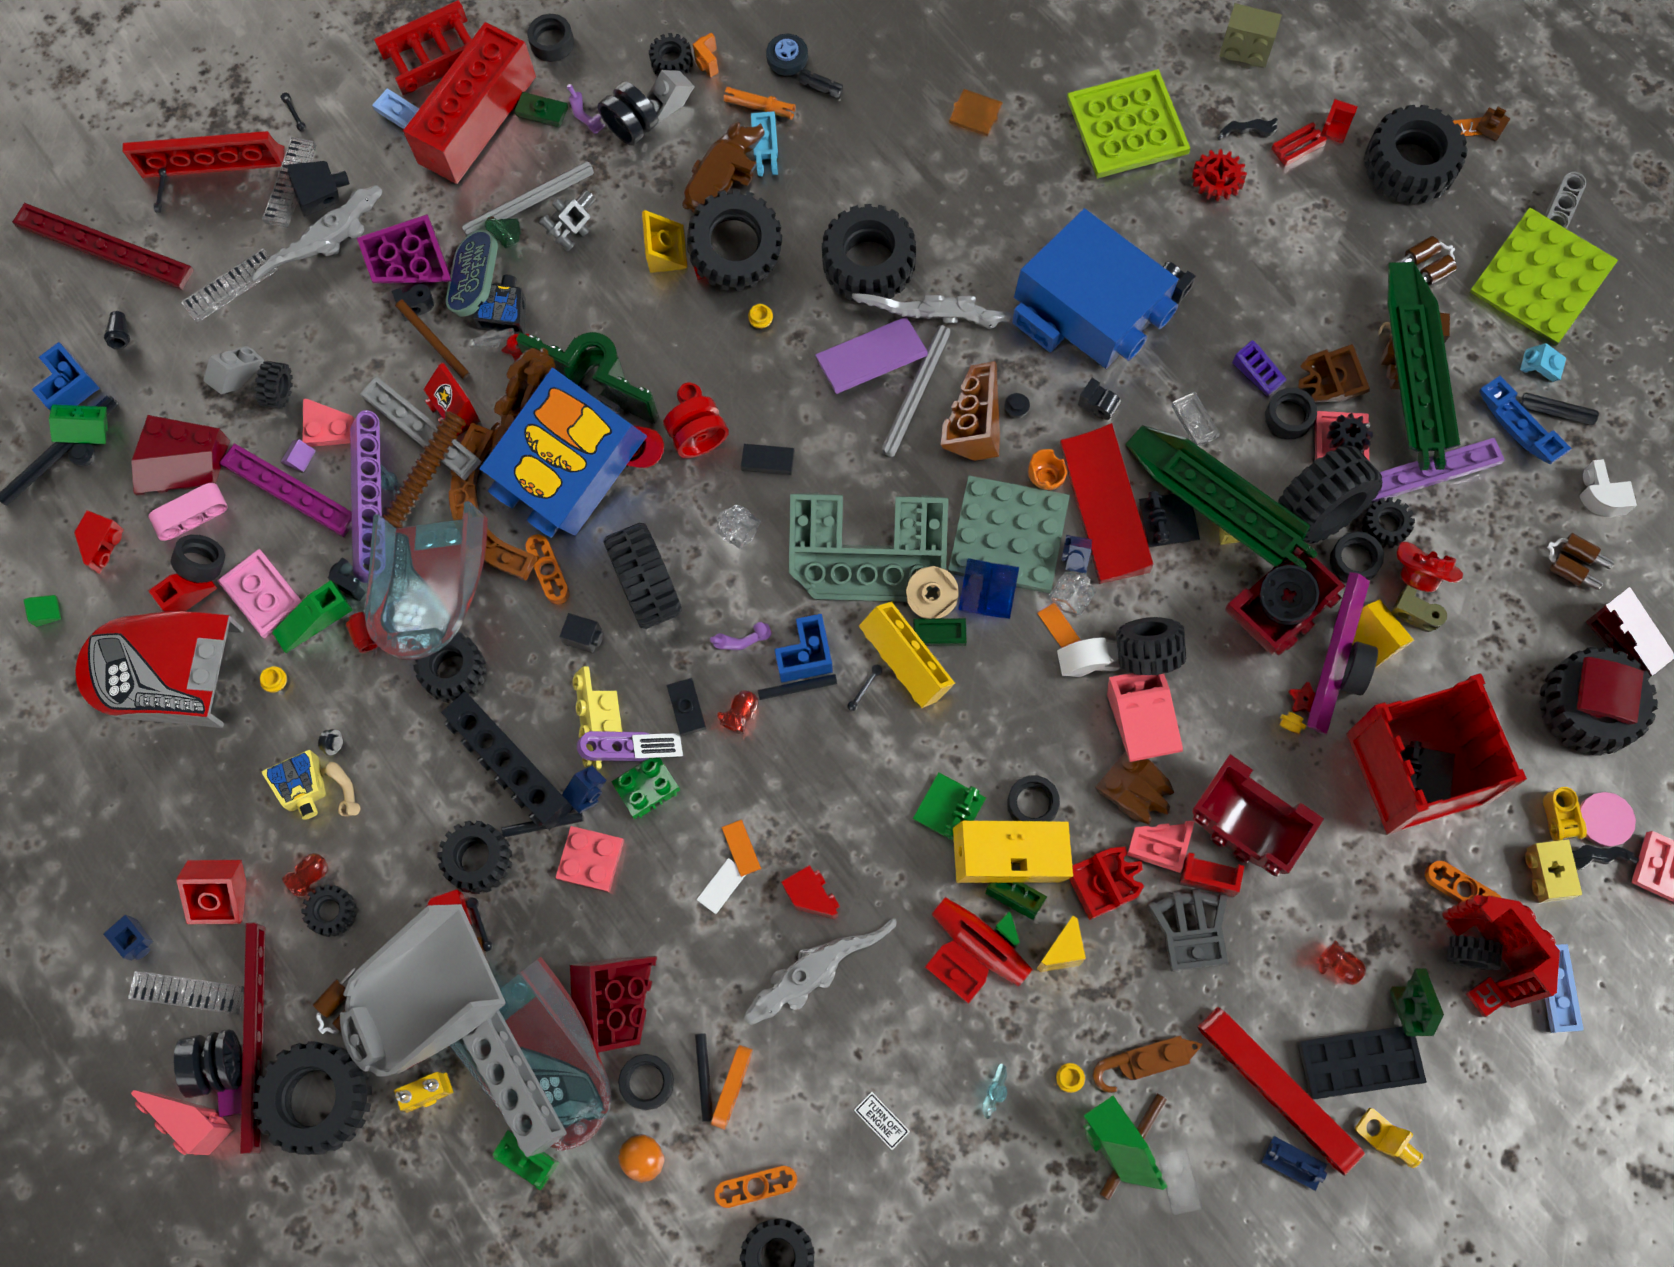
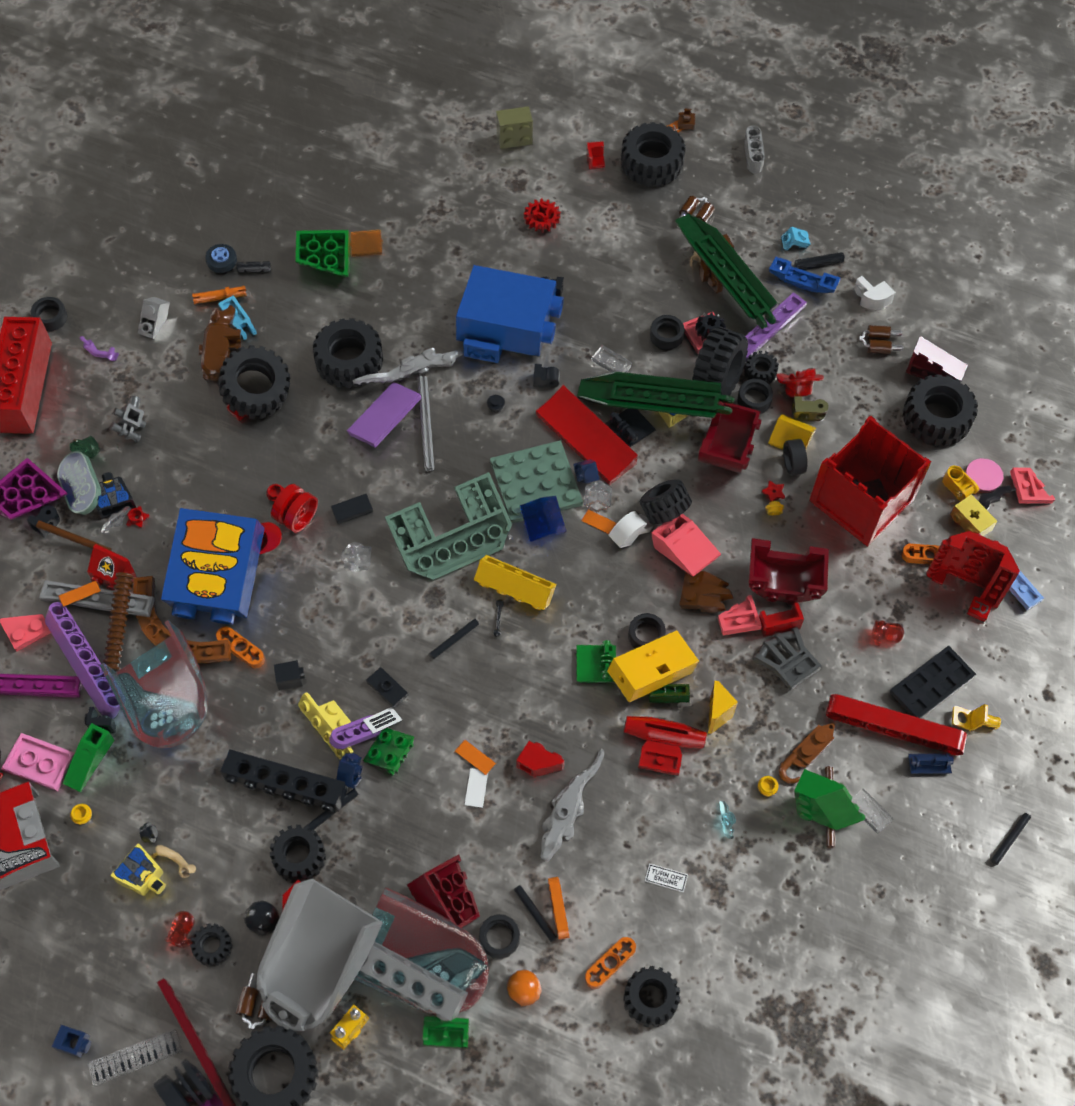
camera: 35 degrees left, 10 degrees down
red slope [176,860,246,924] -> none
medium lavender slope [281,439,316,472] -> none
red brick [346,612,379,653] -> none
clear light blue piece [380,463,403,495] -> none
black tyre [413,632,487,703] -> none
light grey axle [462,161,594,236] -> none
reddish brown animal [489,348,556,454] -> none
dark green plate [515,92,568,127] -> none
dark green piece [516,332,659,424] -> none
coral plate [555,826,624,893] -> none
black wheel [597,81,659,146] -> none
black tyre [603,523,682,629] -> none
yellow slope [642,210,687,273] -> none
black tyre [649,33,693,76] -> none
orange bracket [693,33,718,77] -> none
medium lavender piece [710,622,772,650] -> none
clear red animal [717,690,759,734] -> none
yellow plate [748,304,773,329] -> none
blue brick [775,614,833,683] -> none
tan plate [906,566,959,619] -> none
dark green tile [913,618,967,646] -> none
dark orange wedge [941,361,1000,461] -> none
green slope [994,911,1020,948] -> none
orange hair [1028,449,1067,491] -> none
lime plate [1067,69,1191,179] -> none
red plate [1069,846,1144,920] -> none
black hair [1217,118,1278,140] -> none
dark purple slope [1232,340,1287,397] -> none
black wheel [1259,565,1319,626] -> none
red tile [1271,122,1327,167] -> none
reddish brown plate [1298,344,1370,402] -> none
magenta tile [1307,572,1370,734] -> none
dark green bracket [1390,968,1444,1036] -> none
black tyre [1447,935,1503,970] -> none
lime plate [1470,207,1618,346] -> none
dark red slope [1577,657,1644,725] -> none
none -> orange sticker [59,581,101,607]
none -> black hair [244,901,280,936]
none -> green wedge [295,230,350,277]

